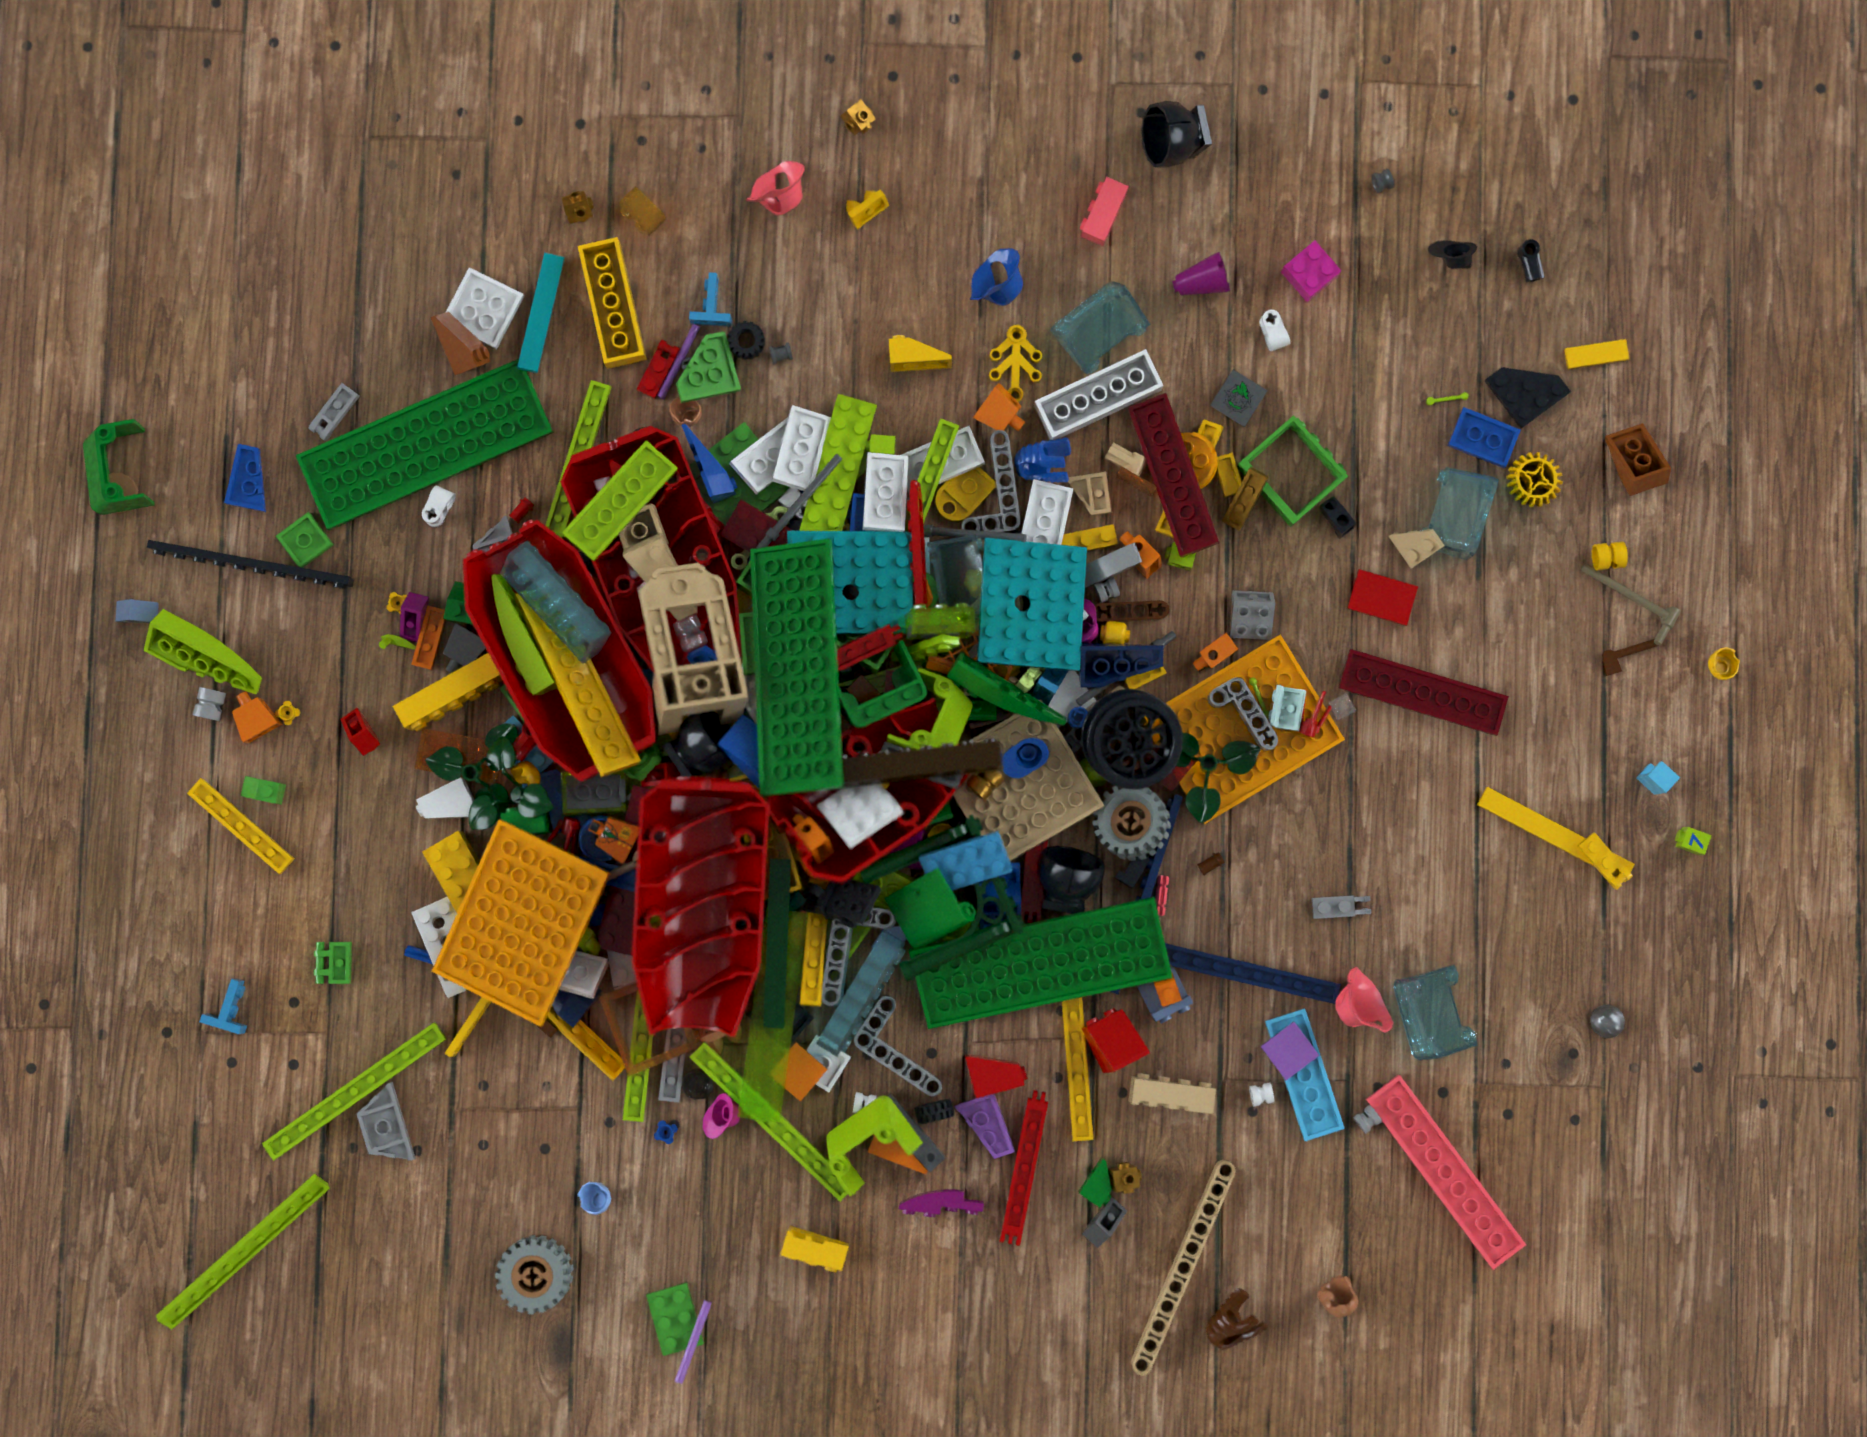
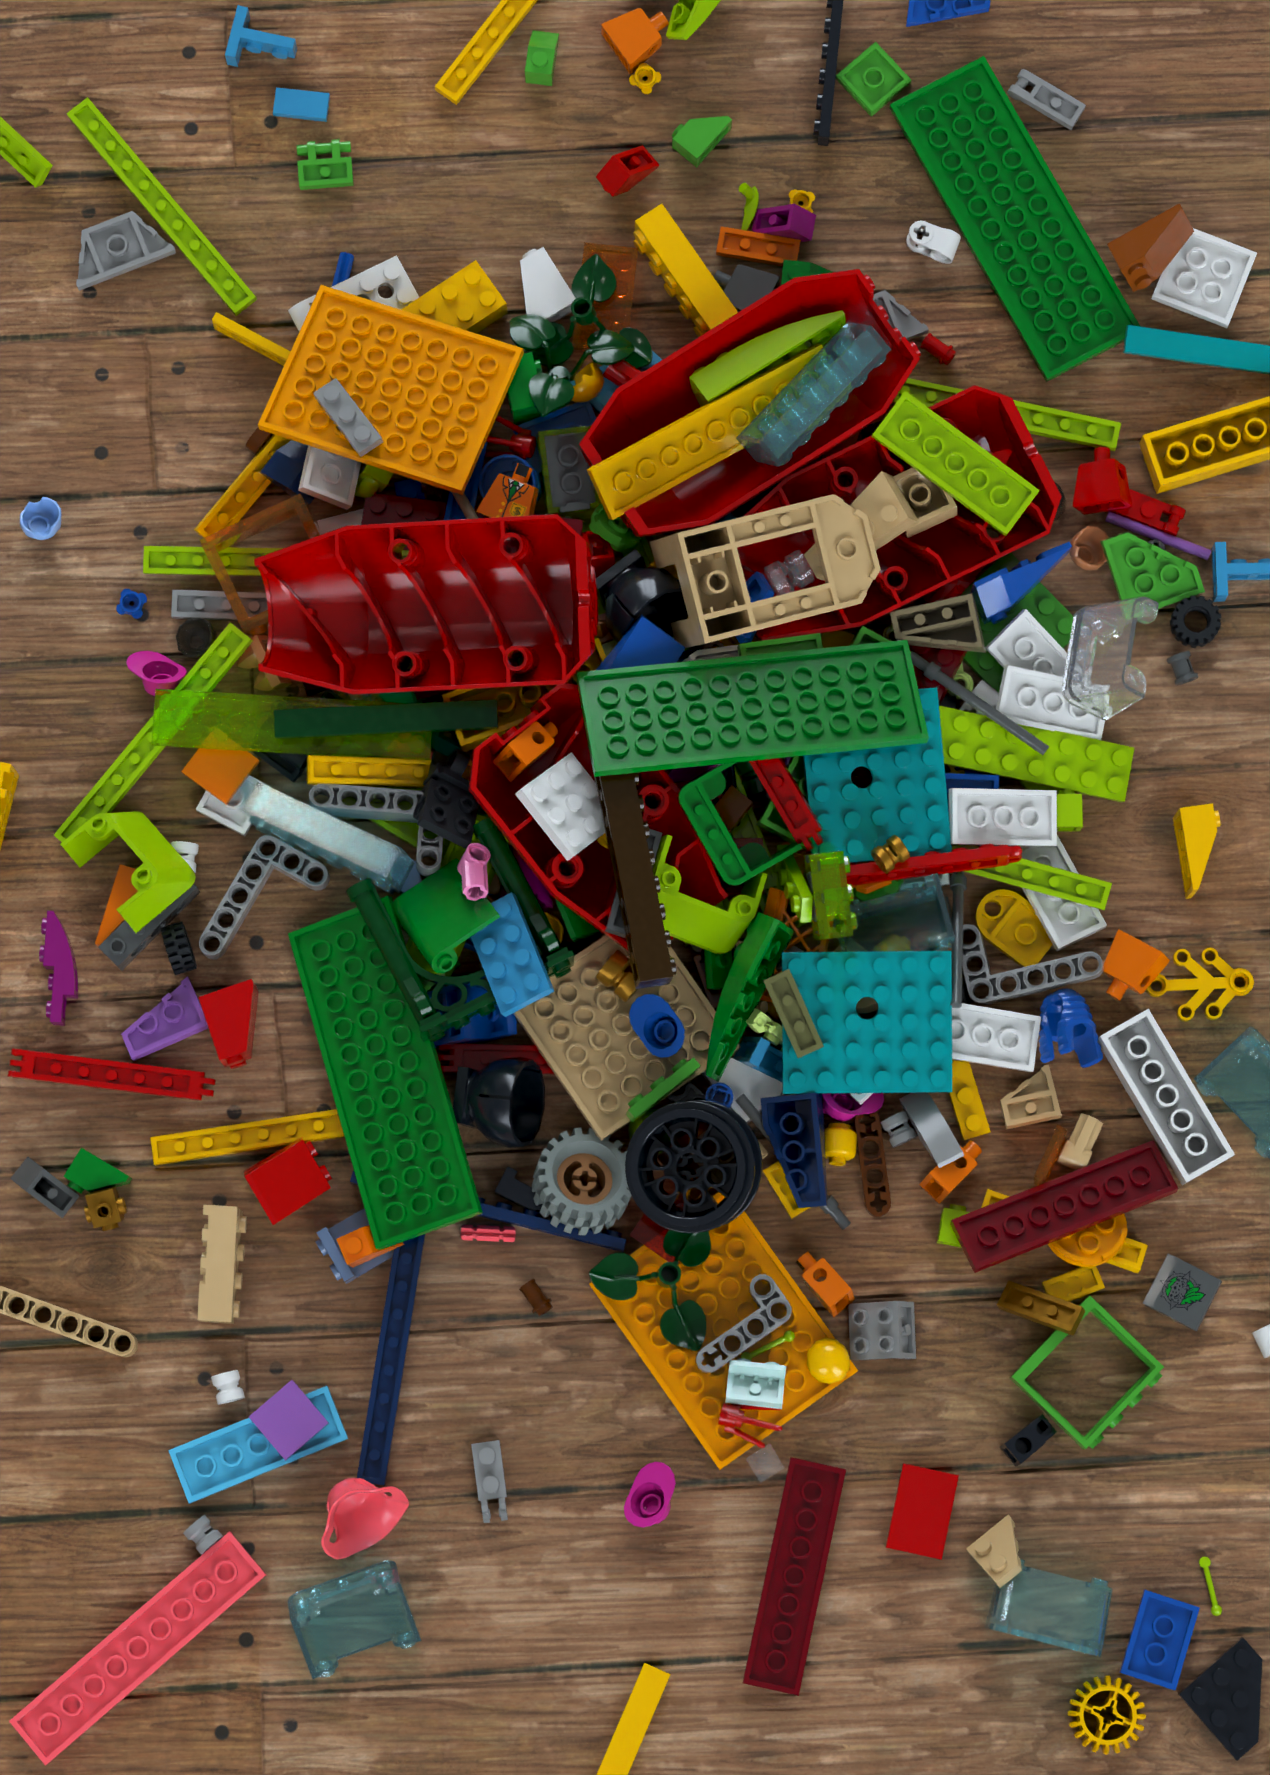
camera: 85 degrees right, 5 degrees down
none -> dark azure tile [273,87,330,122]
none -> light grey plate [313,378,383,458]
none -> bright pink piece [457,843,491,901]
none -> dark pink piece [624,1462,676,1528]
none -> bright green plate [626,1057,701,1123]
none -> bright green slope [672,116,732,168]
none -> olive plate [763,969,824,1058]
none -> yellow hair [807,1338,850,1384]
none -> pearl gold wheel [871,835,910,874]
none -> dark tan wedge [890,593,986,653]
none -> clear windscreen [1062,596,1159,721]
none -> red torso [1073,447,1132,515]

